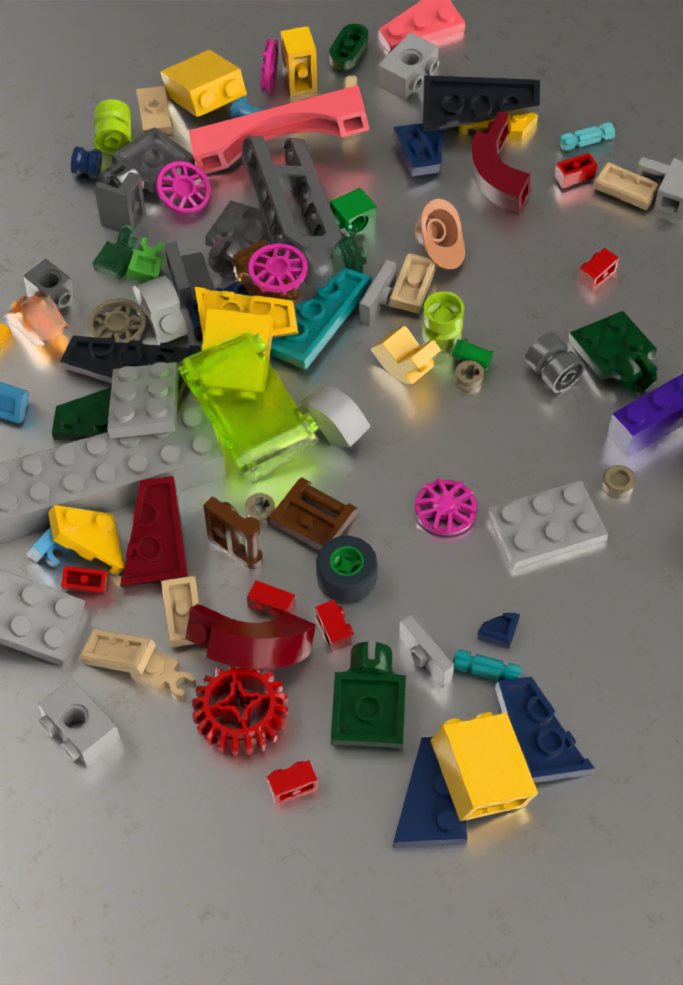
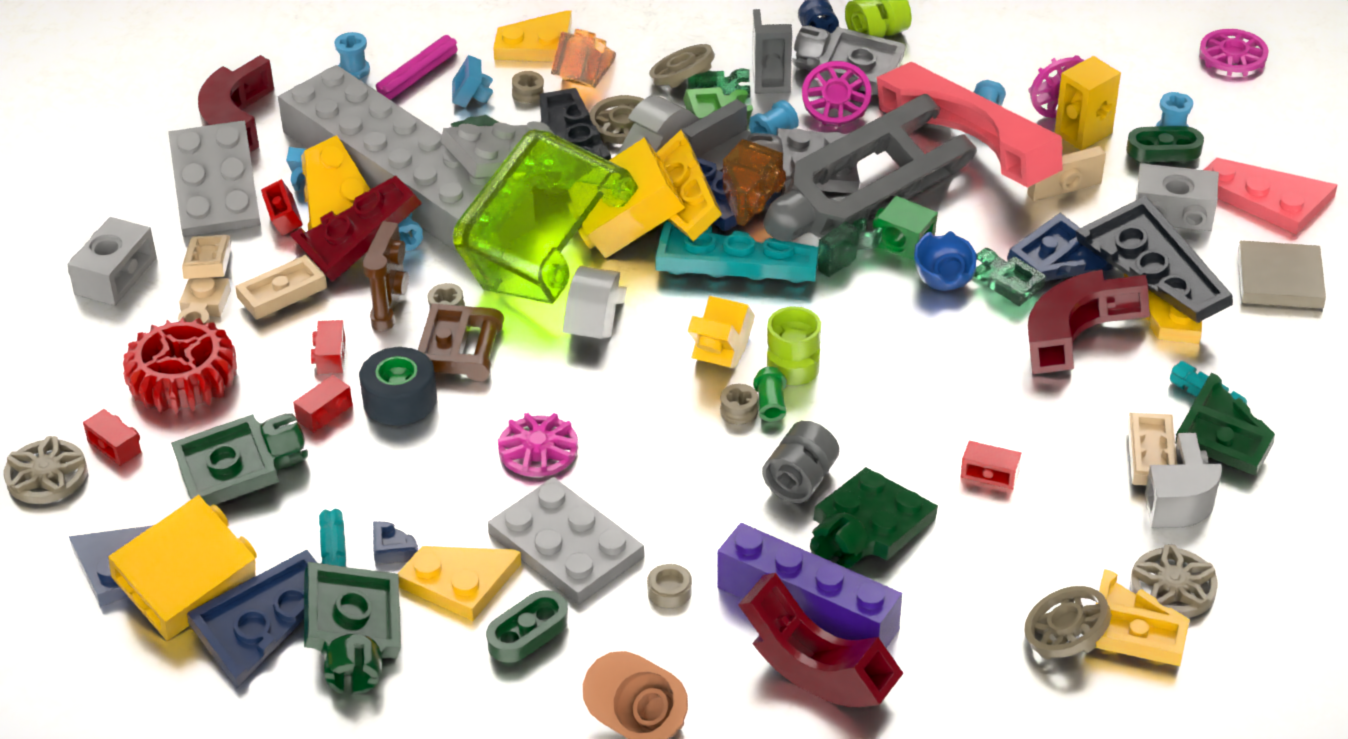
camera: 65 degrees right, 15 degrees down
dark grey brick [23,258,75,315] -> none
tan plate [136,86,172,135] -> none
yellow brick [160,49,247,117] -> none
dark red arch [185,604,316,669] -> none
dark pink wheel [249,243,308,295] -> none
light grey plate [359,260,396,326] -> none
tan plate [389,253,437,314] -> none
light grey plate [400,615,454,688] -> none
nougat piece [415,198,465,270] -> none
red piece [554,152,597,189] -> none
none -> dark tan wheel [3,436,87,504]
none -> plate [304,562,401,695]
none -> yellow wing [397,546,521,621]
none -> plate [486,590,569,662]
none -> dark tan bush [512,71,544,103]
none -> dark tan wheel [649,44,715,88]
none -> dark azure bush [749,100,799,135]
none -> blue hair [914,231,977,291]
none -> clear green plate [974,247,1046,306]
none -> dark azure bush [1156,92,1194,126]
none -> dark green wing [1175,372,1275,476]
none -> tile [1238,240,1326,309]

